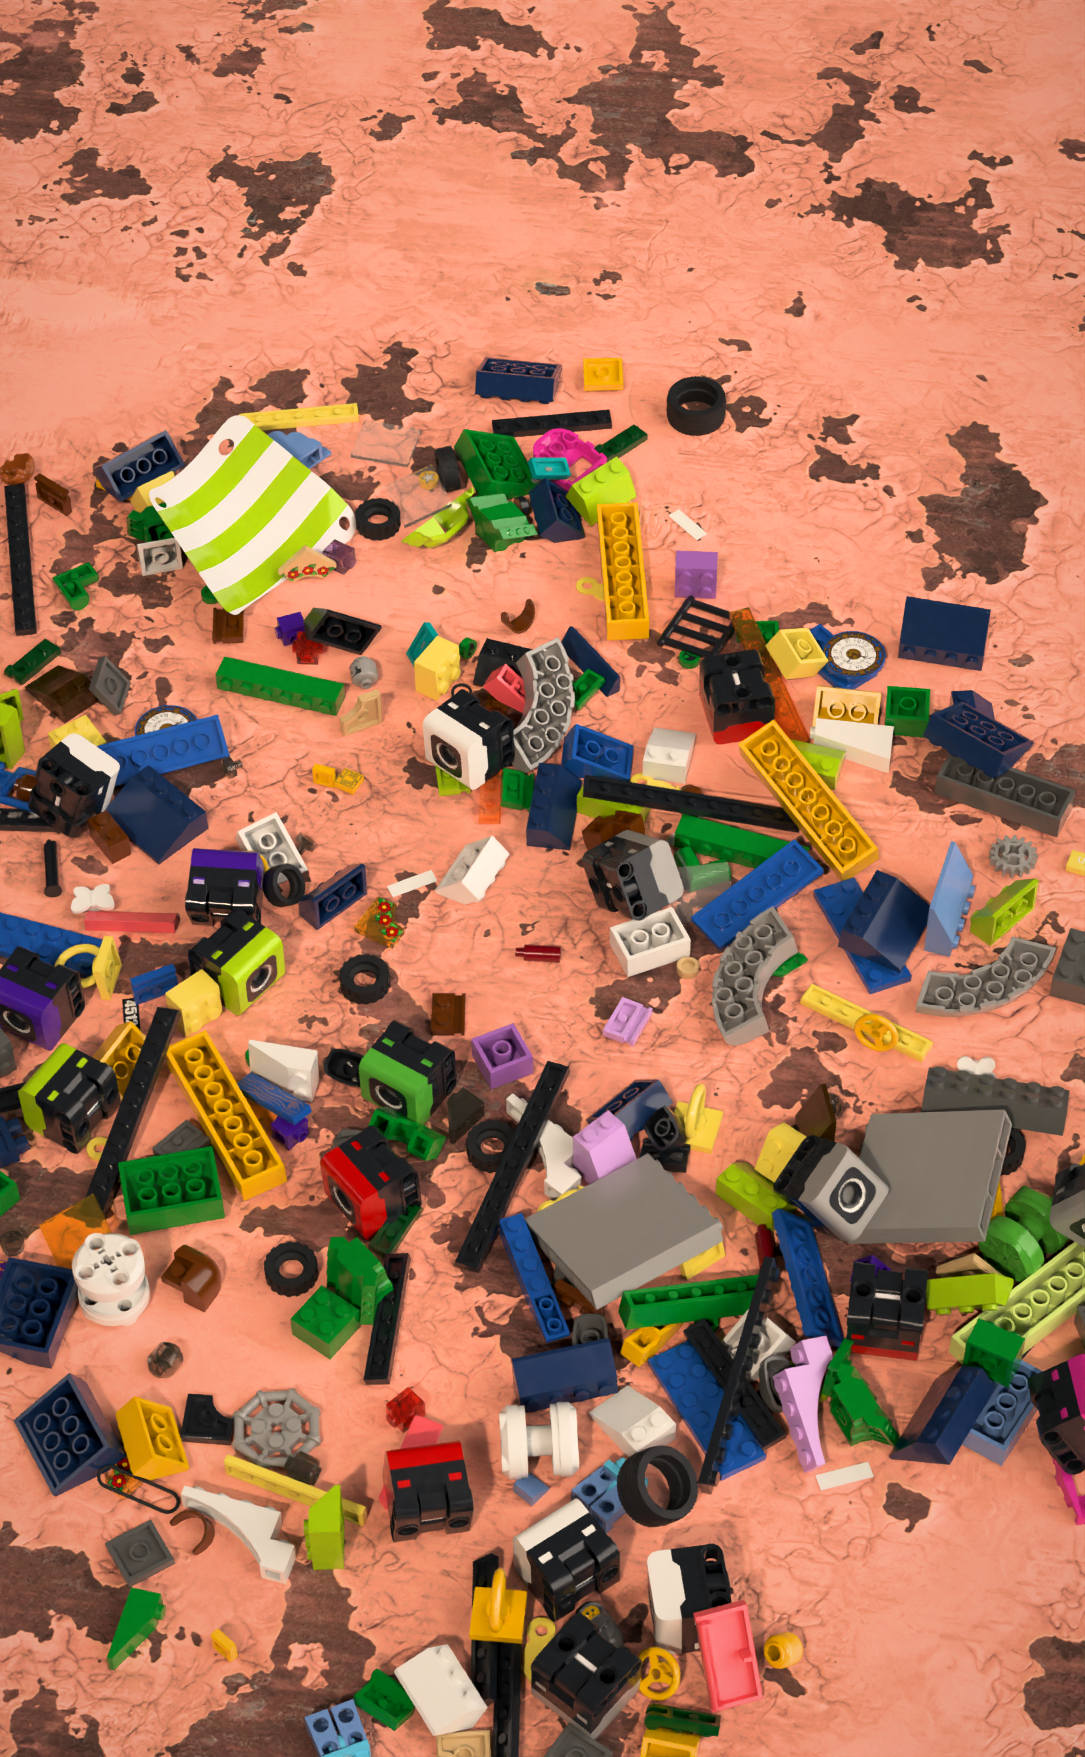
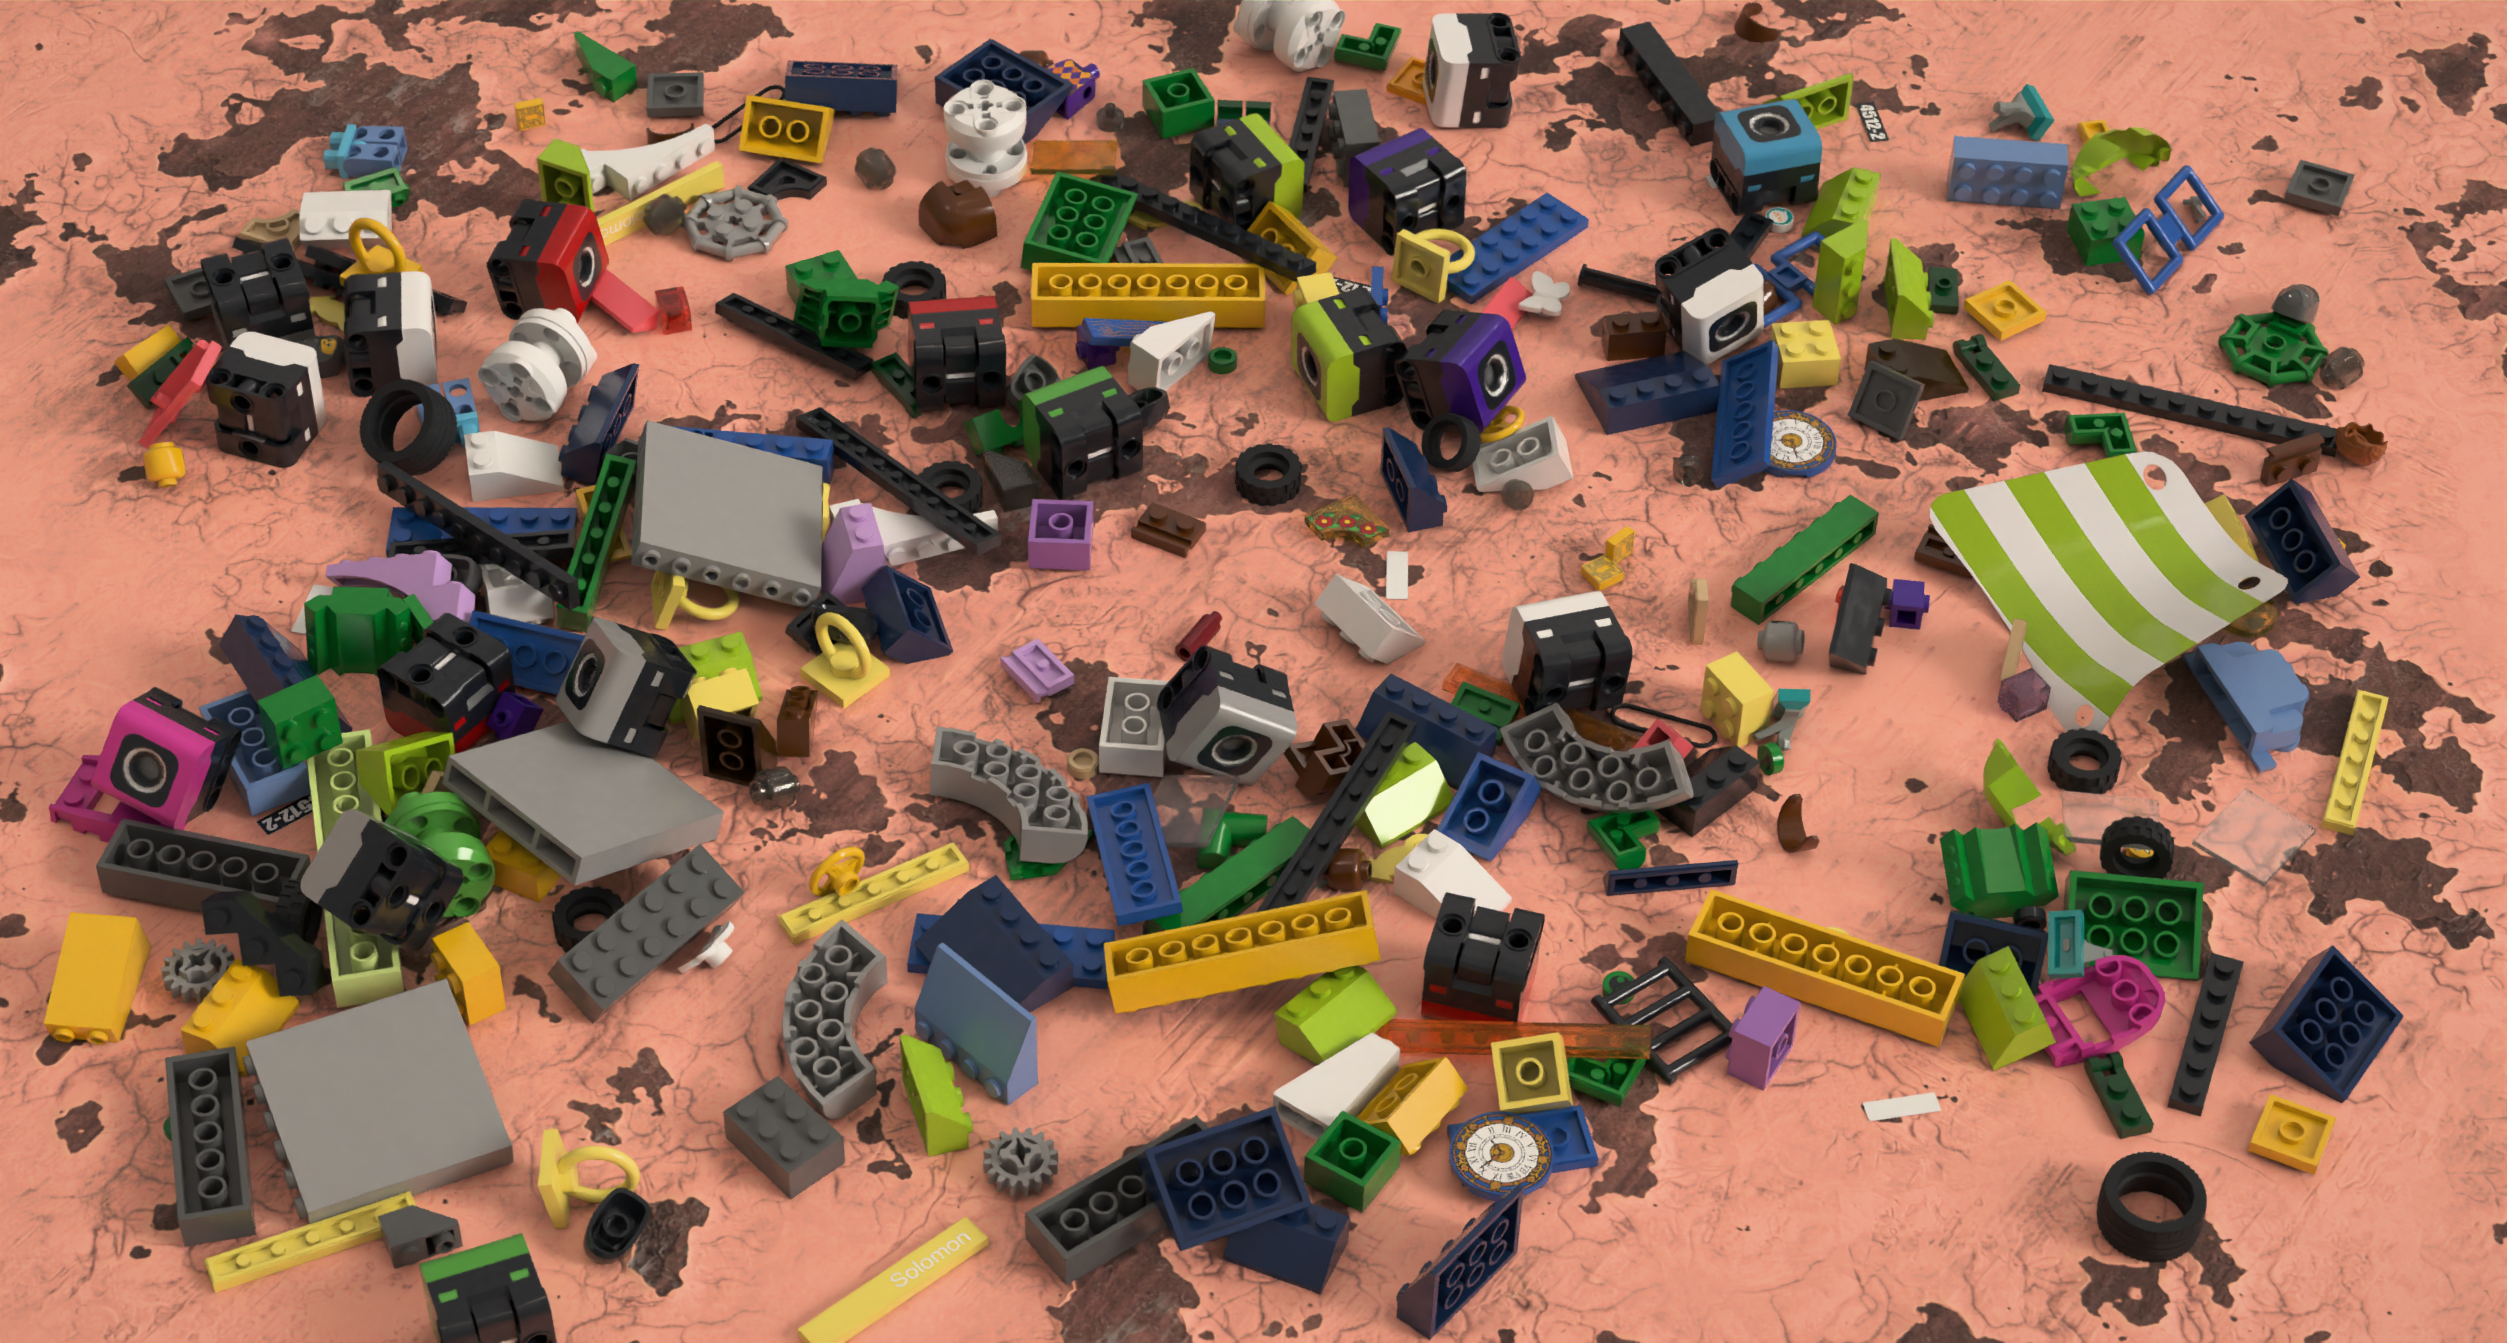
camera: 115 degrees right, 5 degrees down
none -> reddish brown slope [777,686,818,757]

